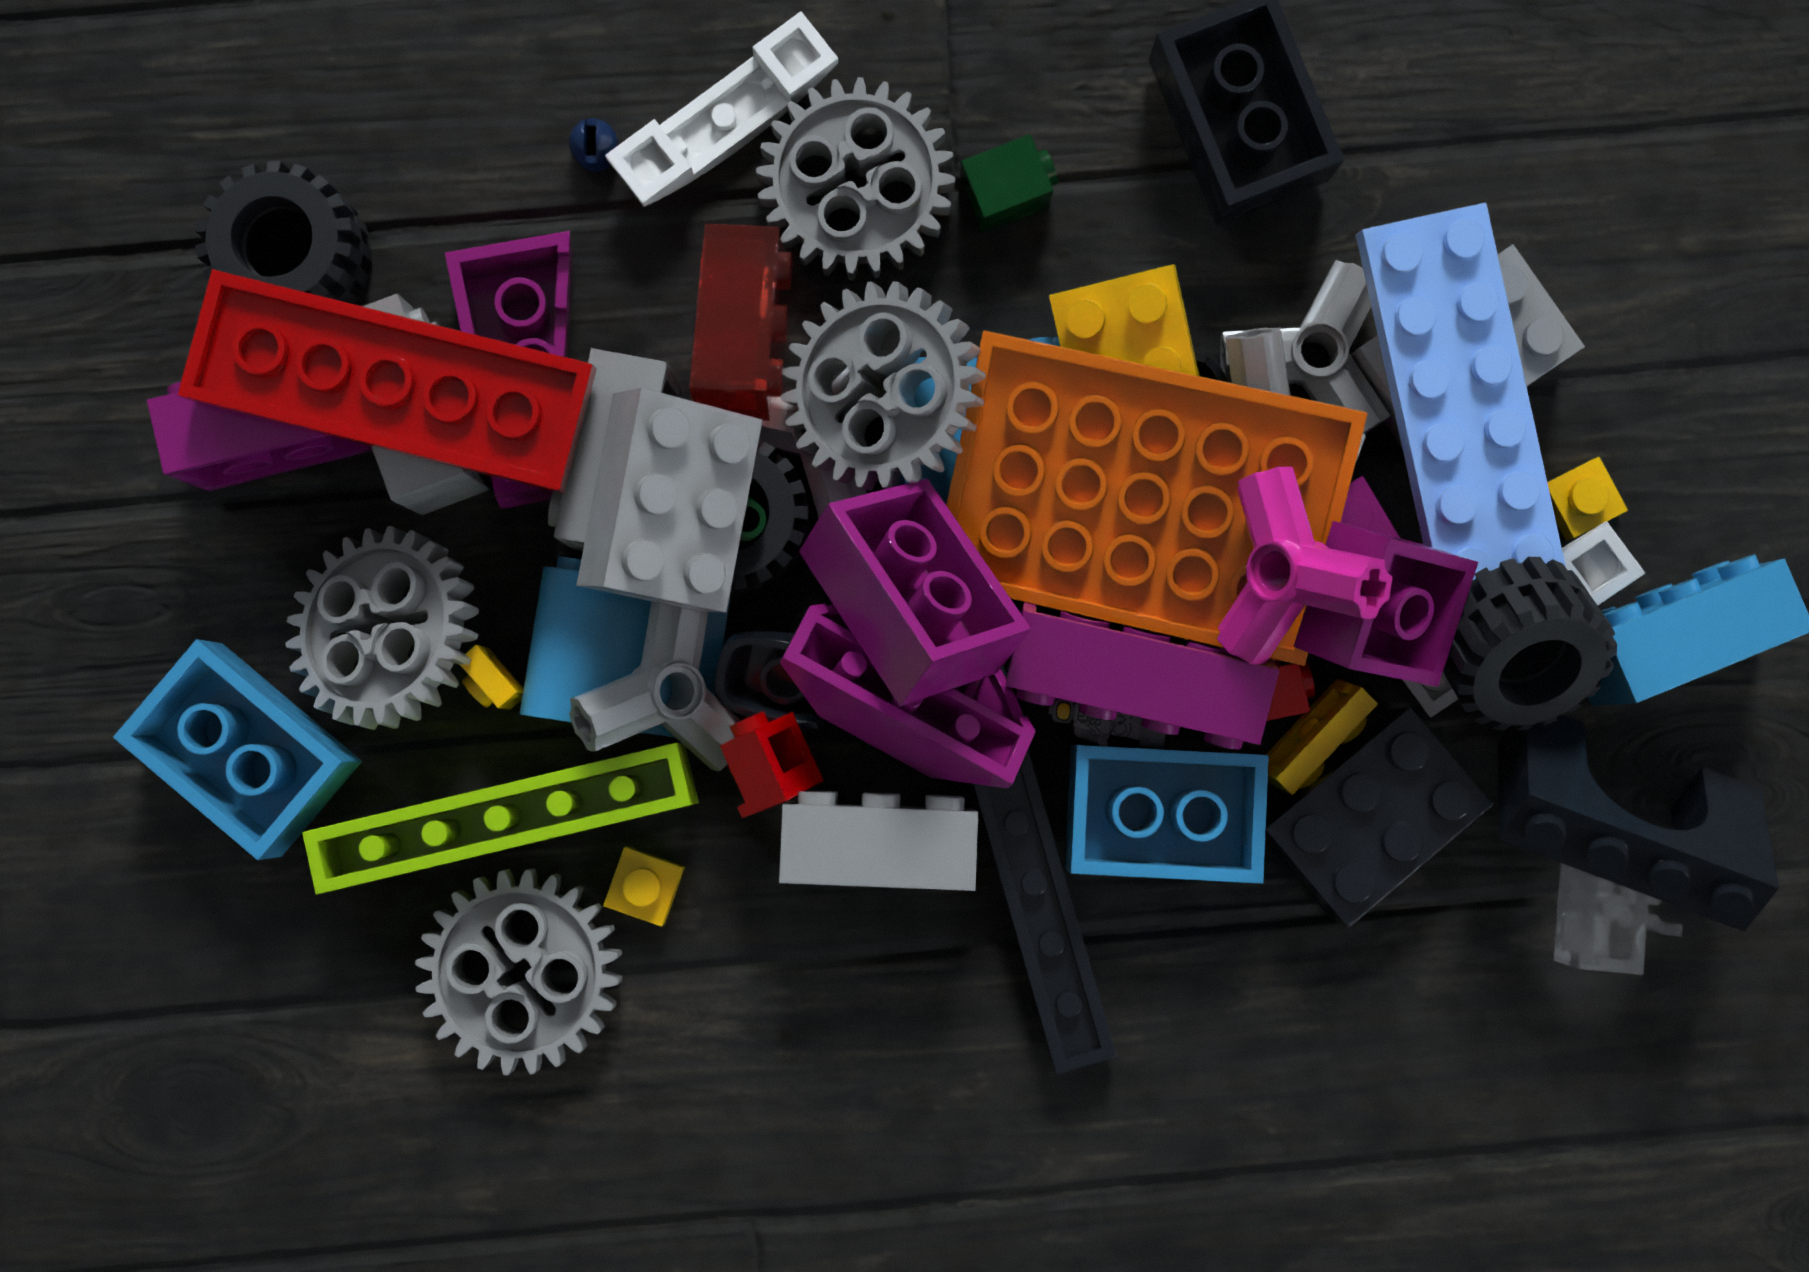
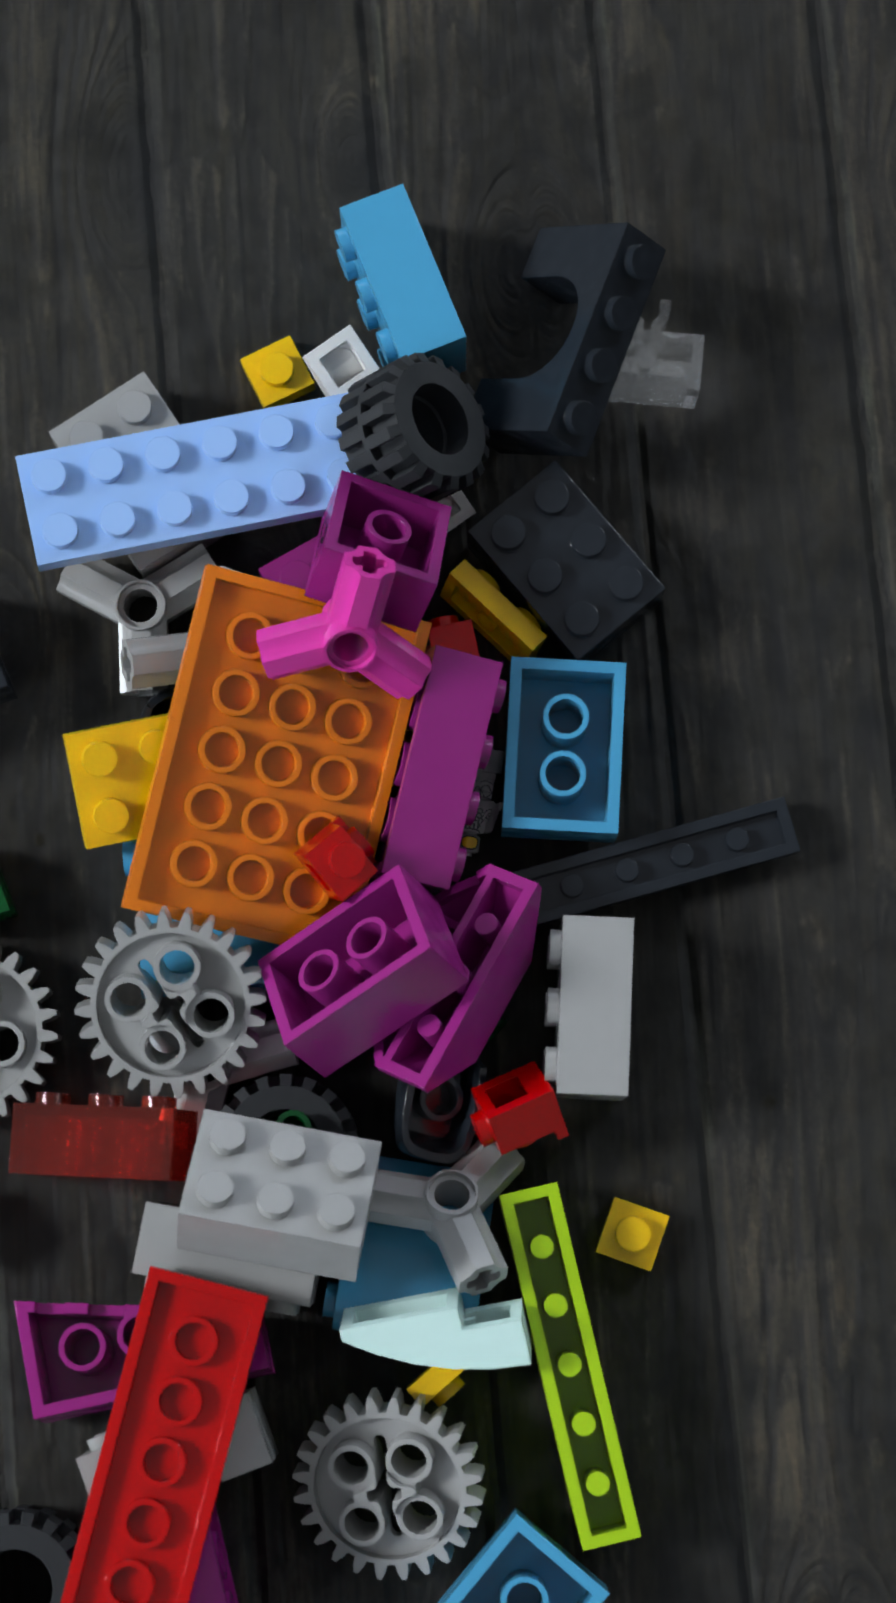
camera: 90 degrees left, 5 degrees down
light grey gear [415,868,623,1075] -> none
none -> red brick [293,816,378,902]
none -> light aqua slope [339,1287,532,1369]

